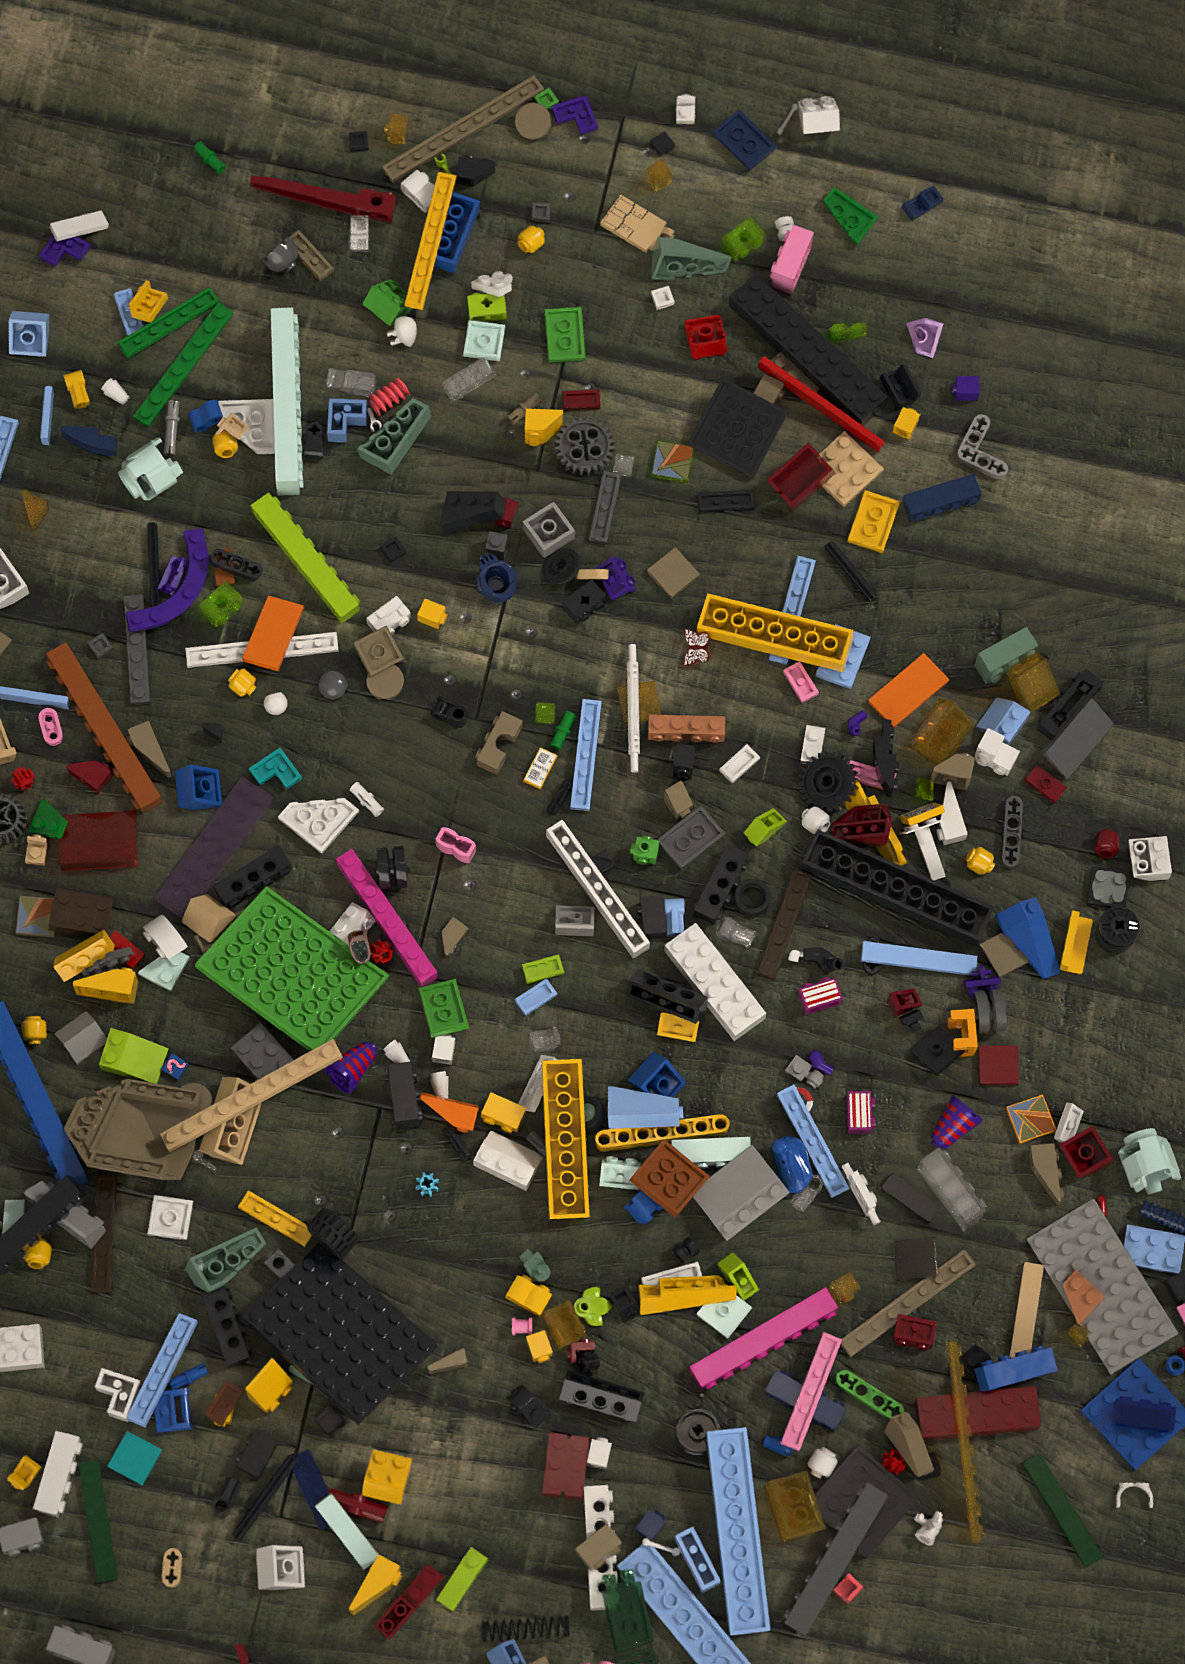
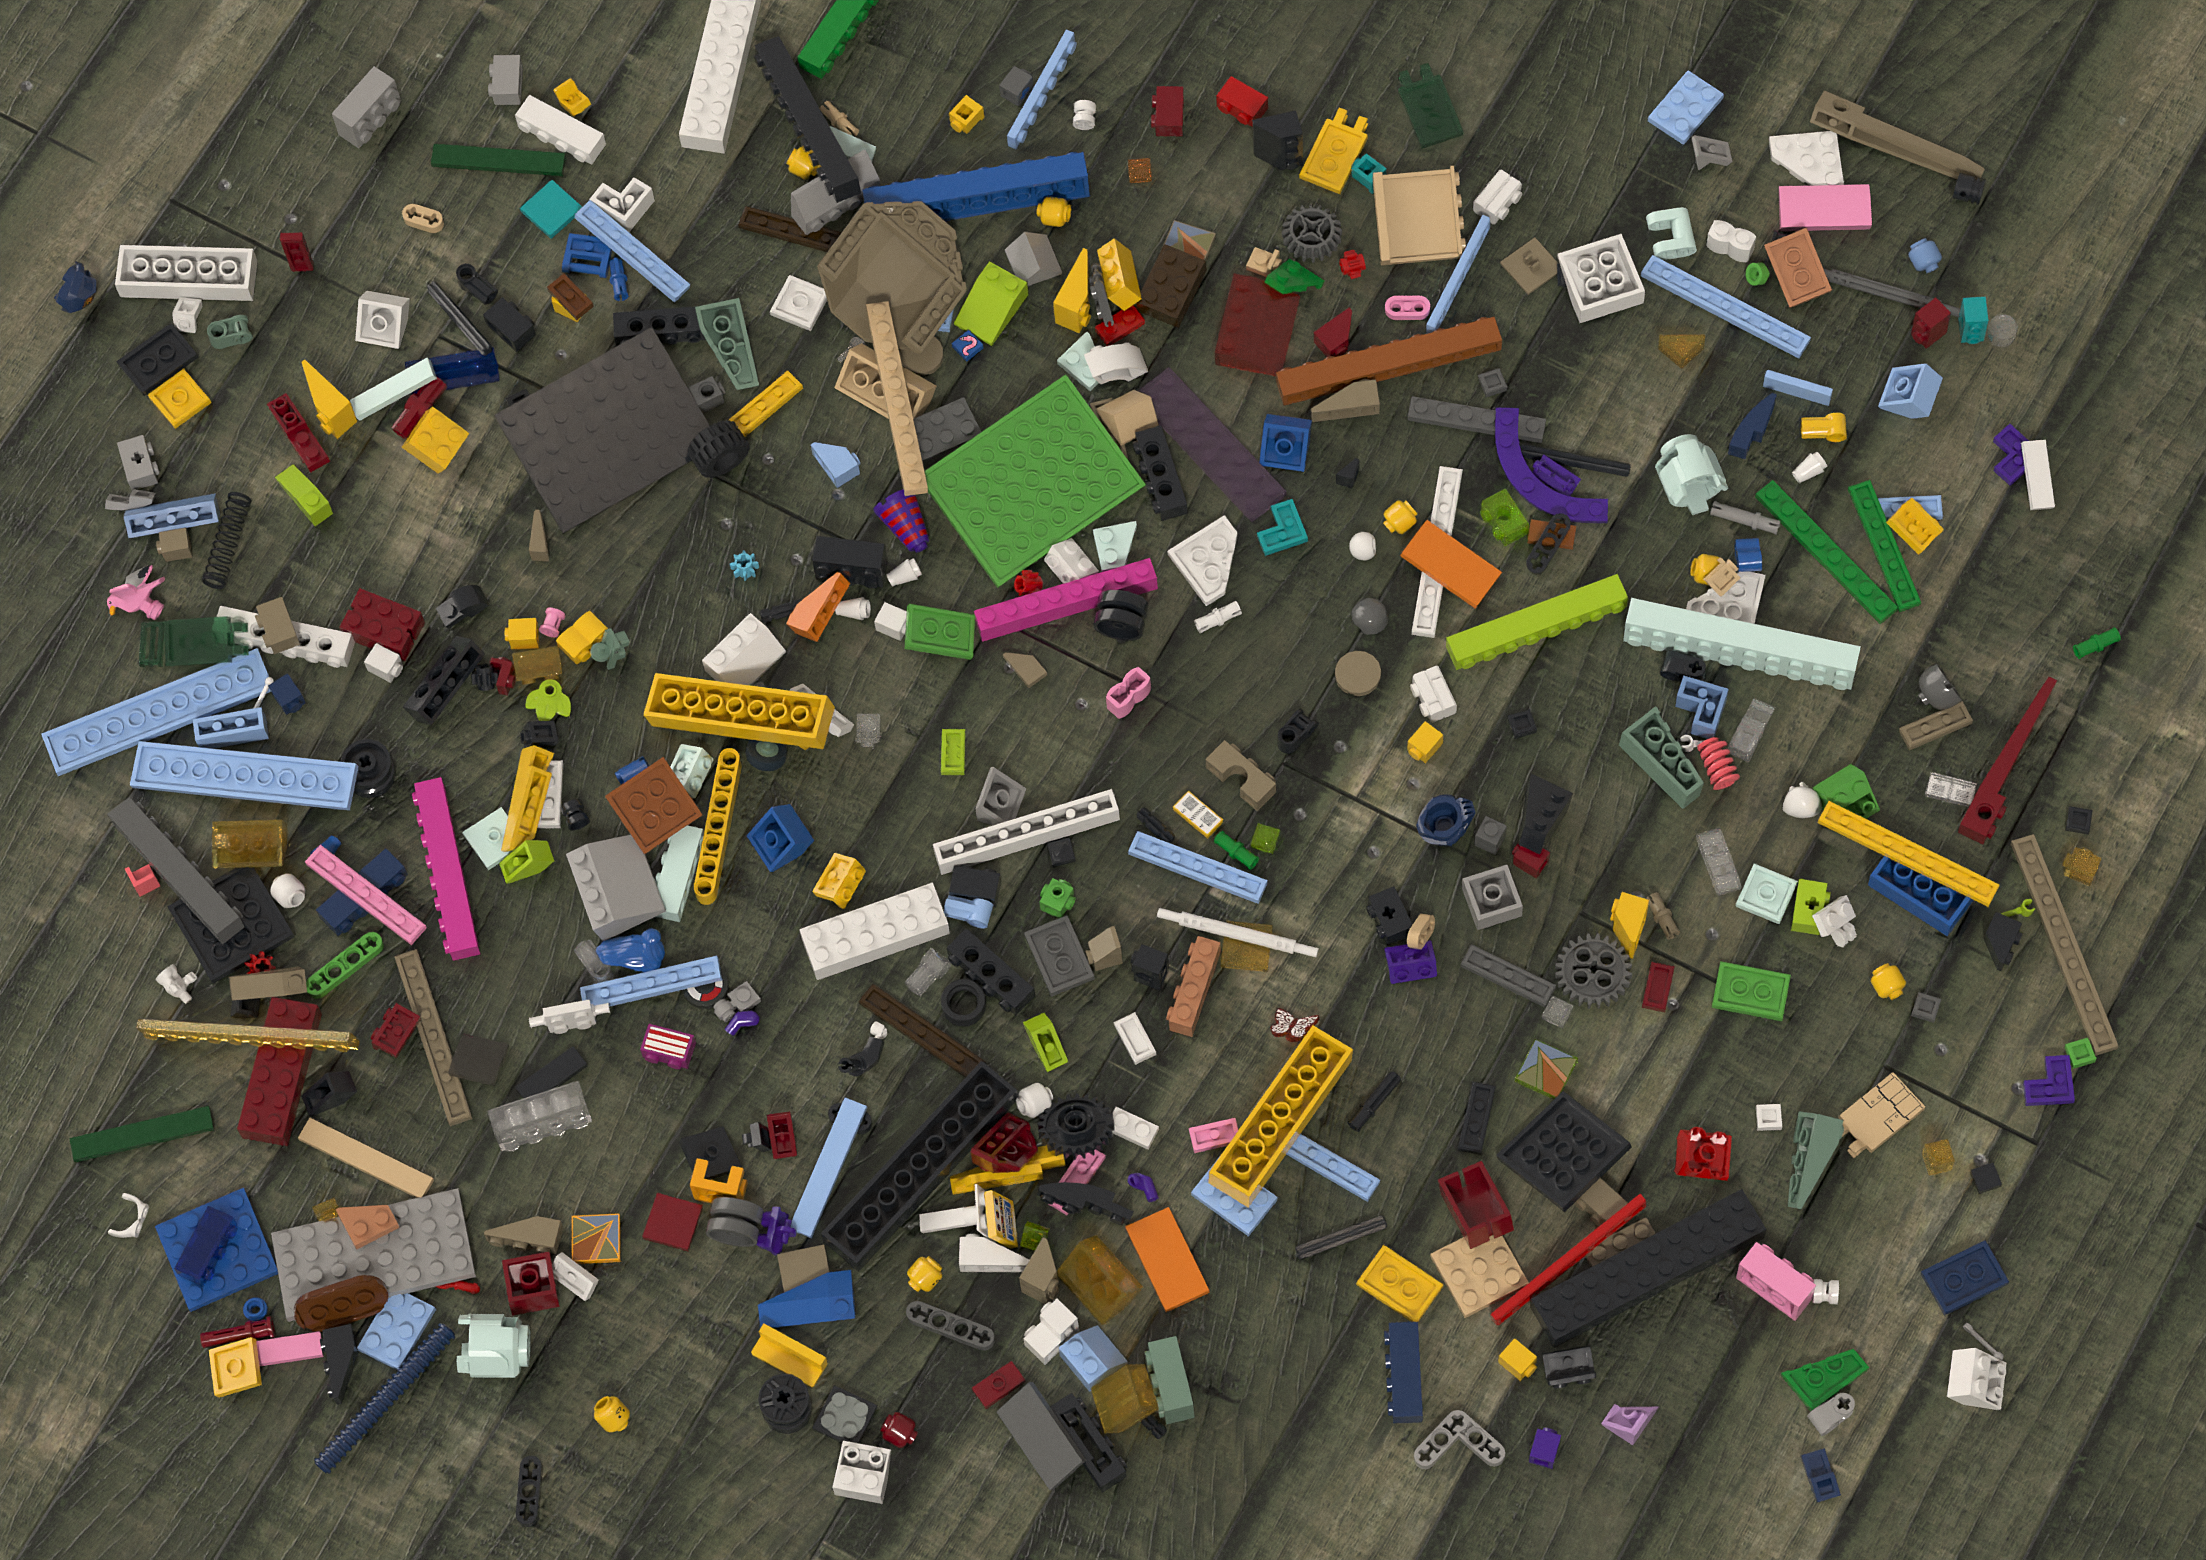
camera: 115 degrees right, 5 degrees down
yellow slope [245,1358,293,1414] -> none
rock [348,929,372,965] -> none
dark tan tile [353,625,404,677] -> none
white brick [401,170,435,213] -> none
yellow brick [481,1093,527,1133] -> none
light blue tile [514,978,557,1016] -> none
dark tan tile [515,103,551,140] -> none
black wheel [543,548,581,585] -> none
light blue slope [608,1086,683,1129] -> none
black brick [626,969,708,1024] -> none
dark tan tile [647,547,700,599] -> none
white bracket [676,94,695,124] -> none
clear neon green brick [722,217,765,261] -> none
brick [798,977,843,1015] -> none
clear neon green slope [827,322,868,340] -> none
clear yellow brick [828,1271,861,1304] -> none
dark purple cone [931,1095,983,1150] -> none
blue brick [974,1345,1058,1392] -> none
none -> reddish brown tile [294,1275,389,1332]
none -> yellow head [594,1396,630,1432]
none -> light blue slope [811,442,860,488]
none -> light aqua wing [1093,521,1137,572]
none -> black axle [1347,1071,1401,1132]
none -> light grey piece [1807,1393,1855,1436]

